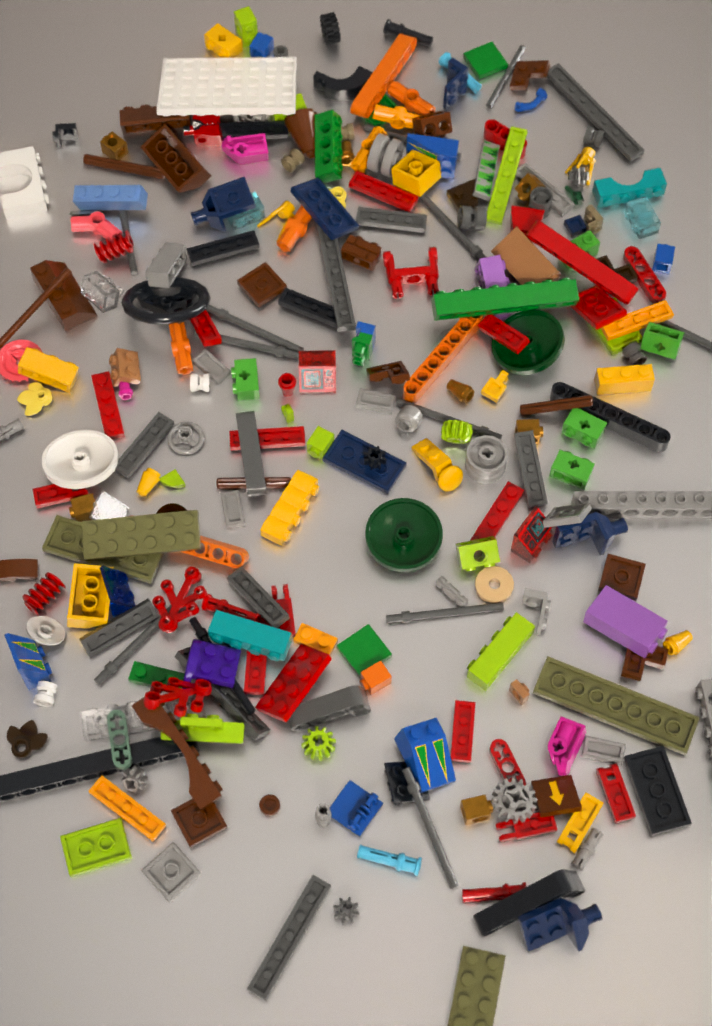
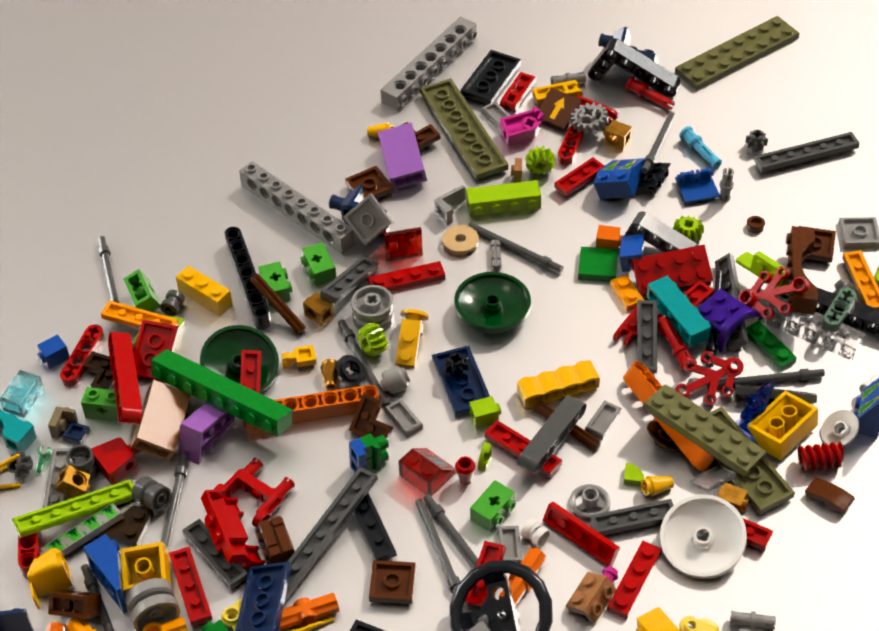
camera: 135 degrees left, 15 degrees down
lime brick [455,536,500,571] -> none
none -> yellow piece [27,548,73,610]
none -> red bracket [201,490,265,568]
none -> black gear [335,355,365,386]
none -> lime gear [525,145,555,176]
none -> red plate [542,501,620,566]
none -> blue panel [619,234,645,272]

